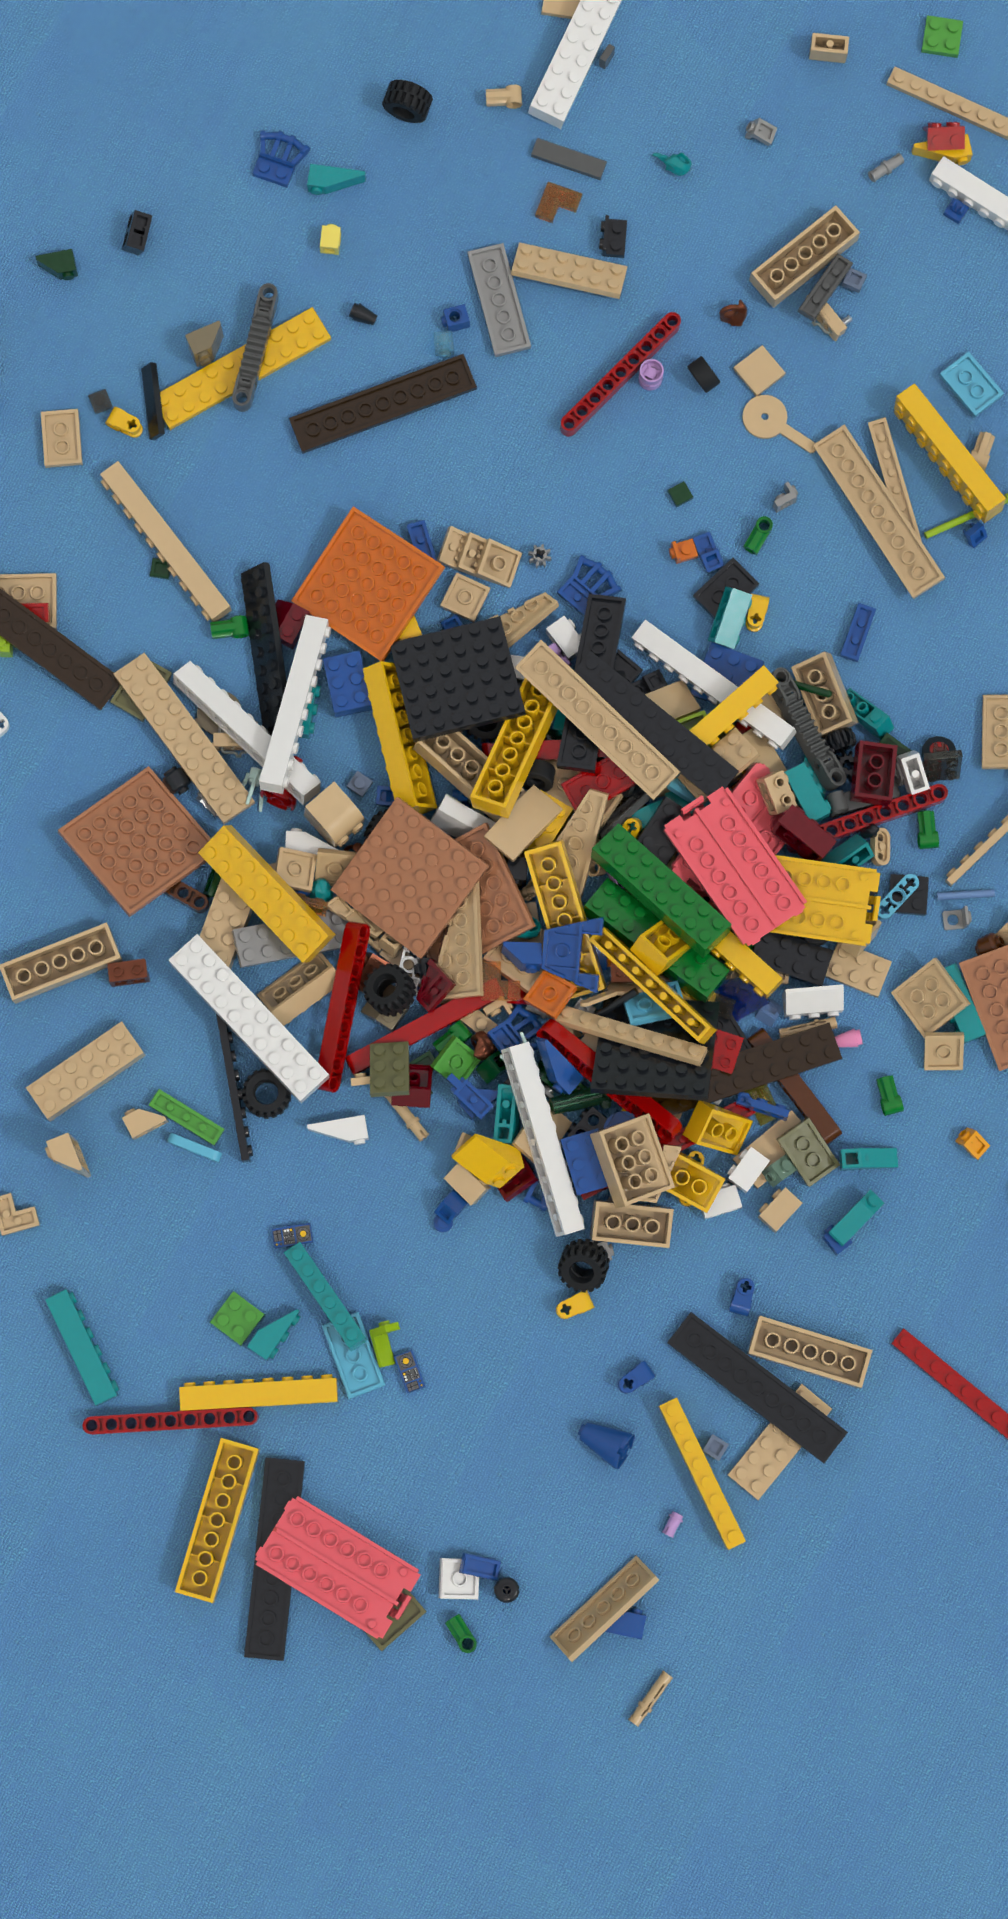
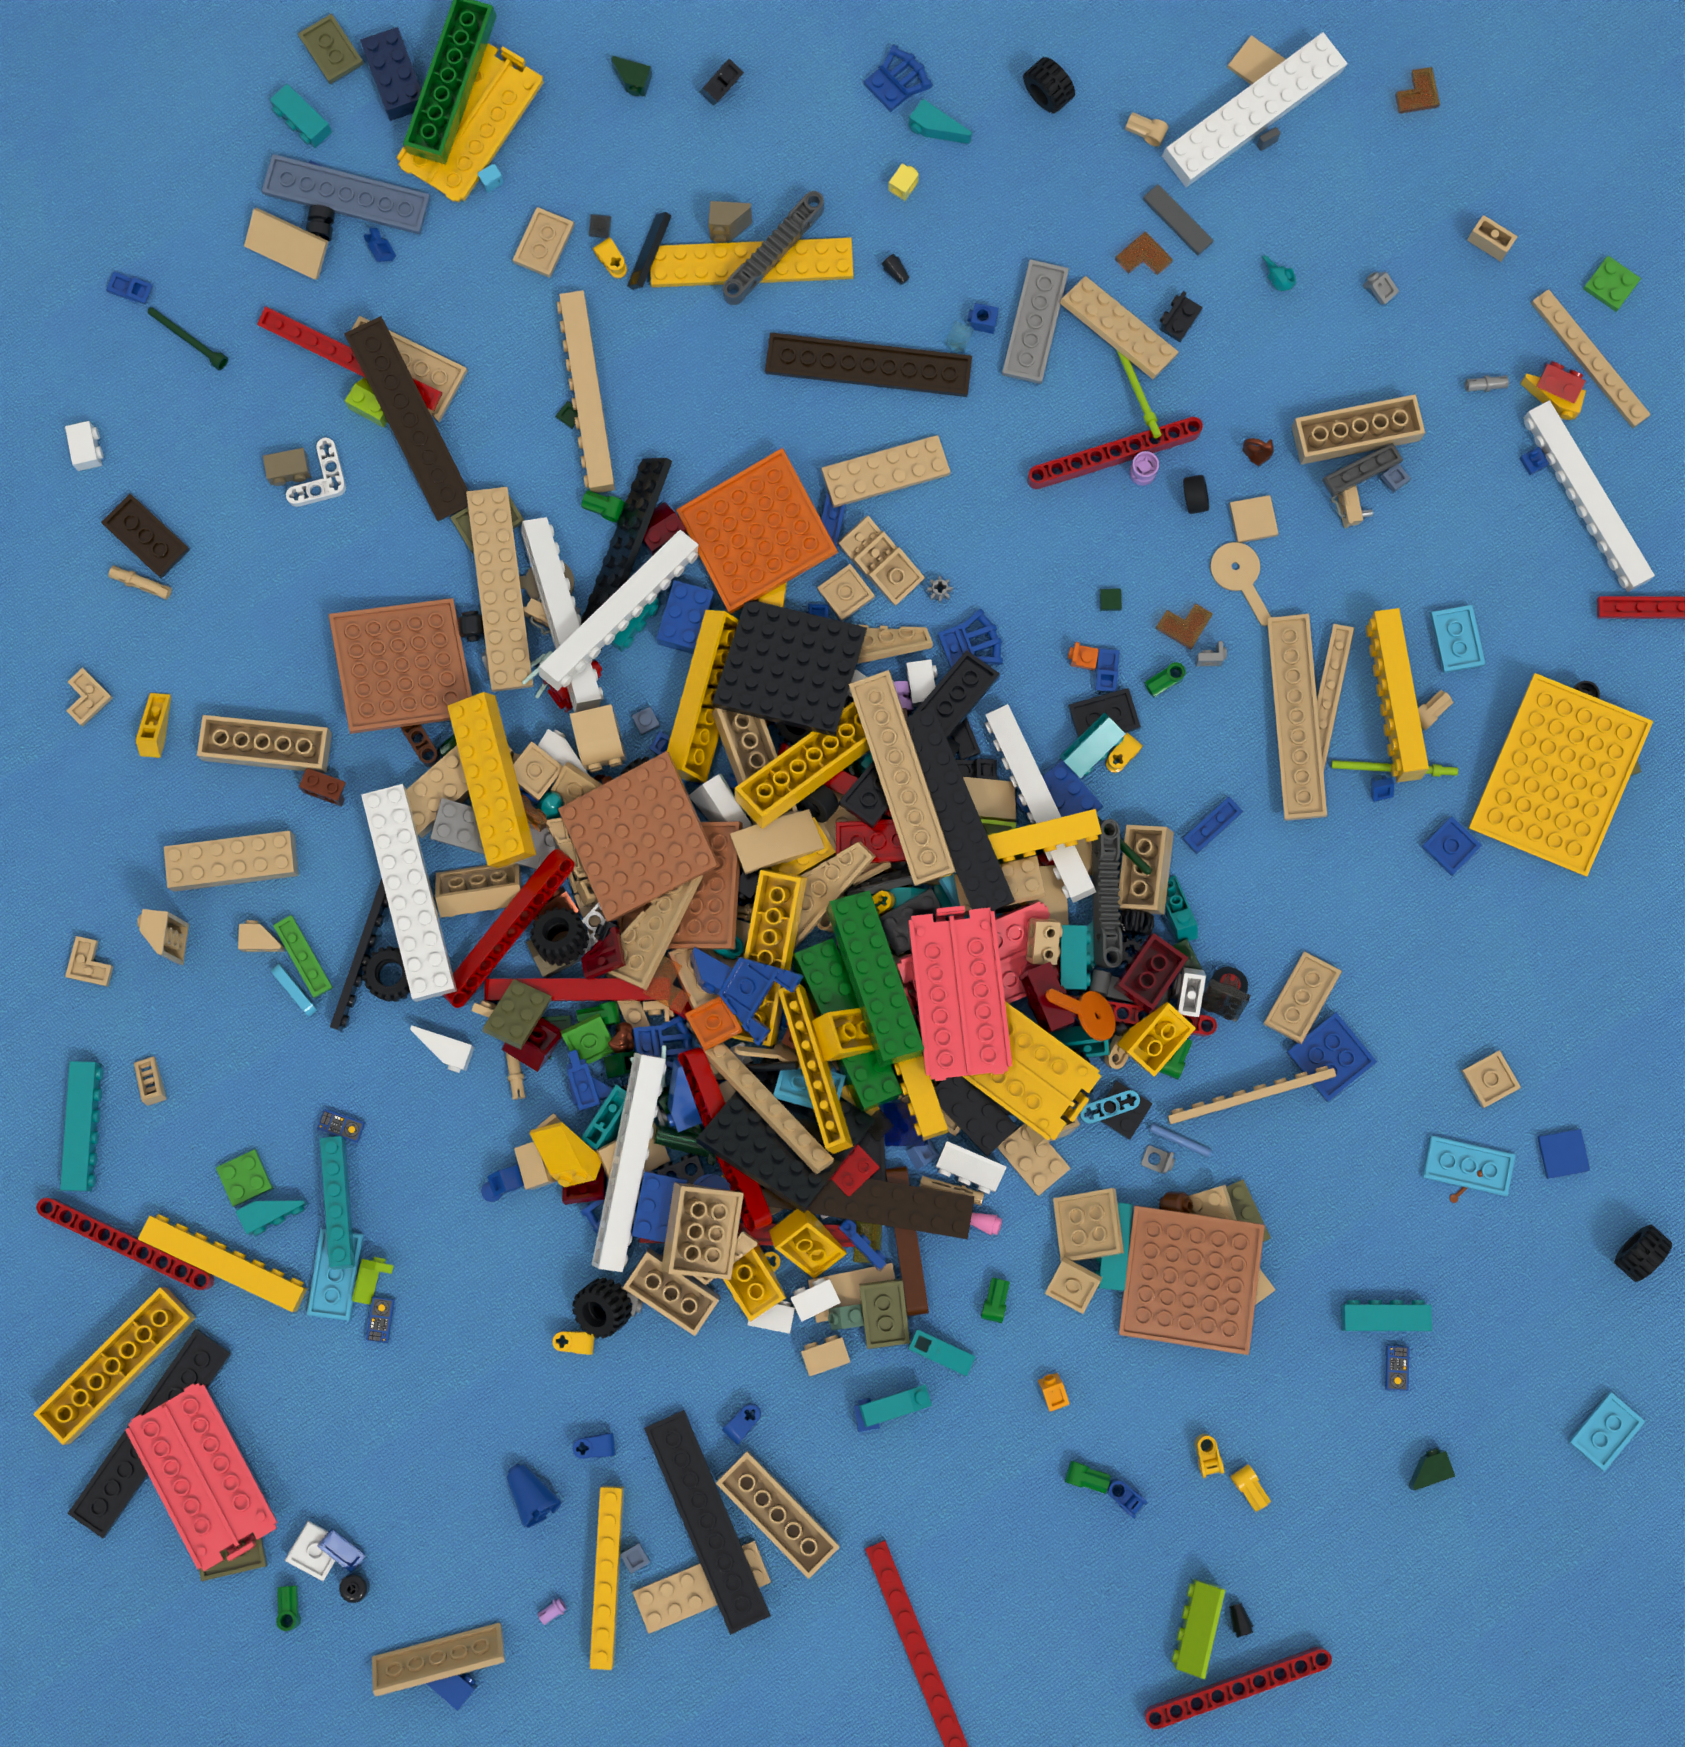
camera: 30 degrees right, 0 degrees up
none -> tan slope [134,1056,167,1106]
none -> tan plate [821,435,951,508]
none -> orange piece [1046,989,1116,1041]
none -> lime bar [1116,350,1162,438]
none -> yellow slope [1116,1002,1196,1077]
none -> clear orange plate [1156,603,1213,650]

